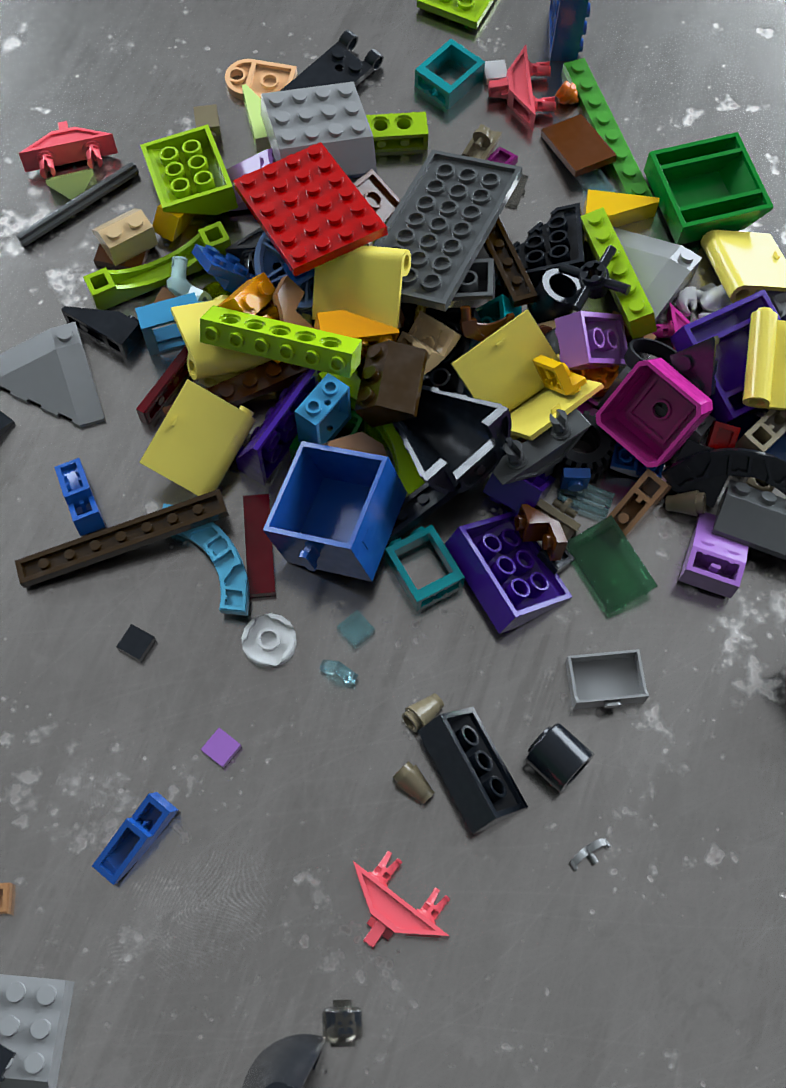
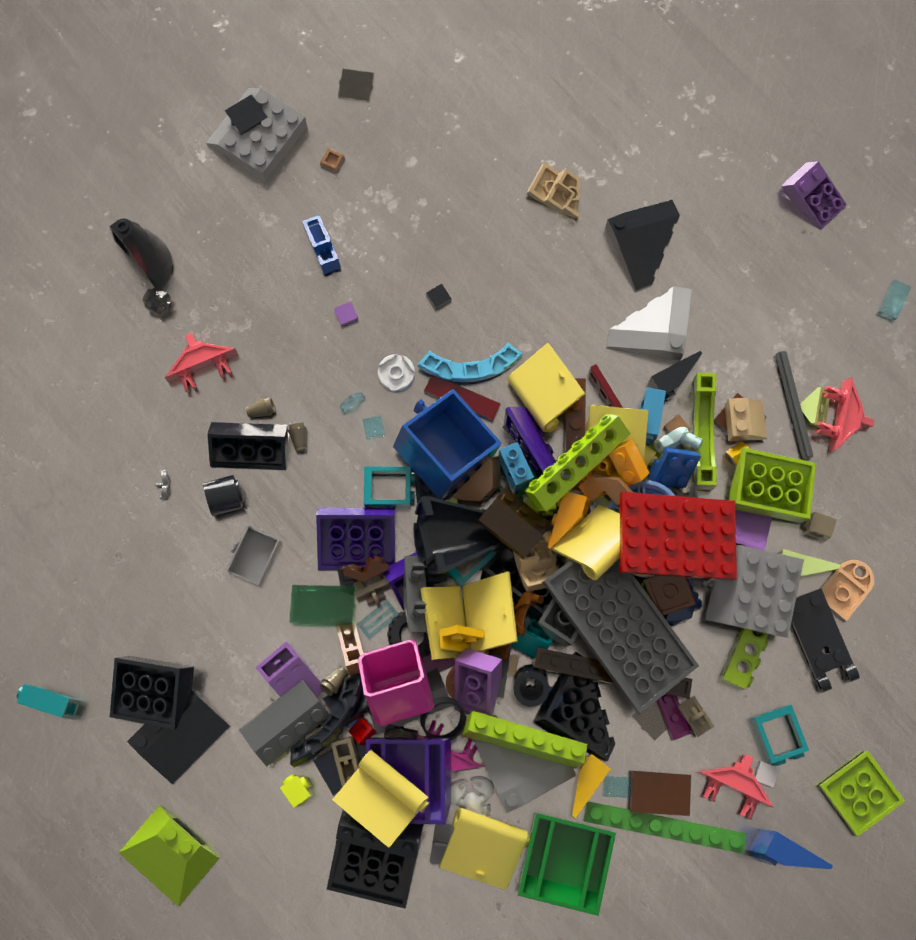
camera: 120 degrees right, 10 degrees up
dark brown plate [15,489,229,588] -> none
blue slope [54,458,106,536] -> none
orange plate [555,80,579,105] -> none
black bar [558,245,631,312] -> none
blue plate [560,468,591,491] -> none
wing [669,335,719,397] -> none

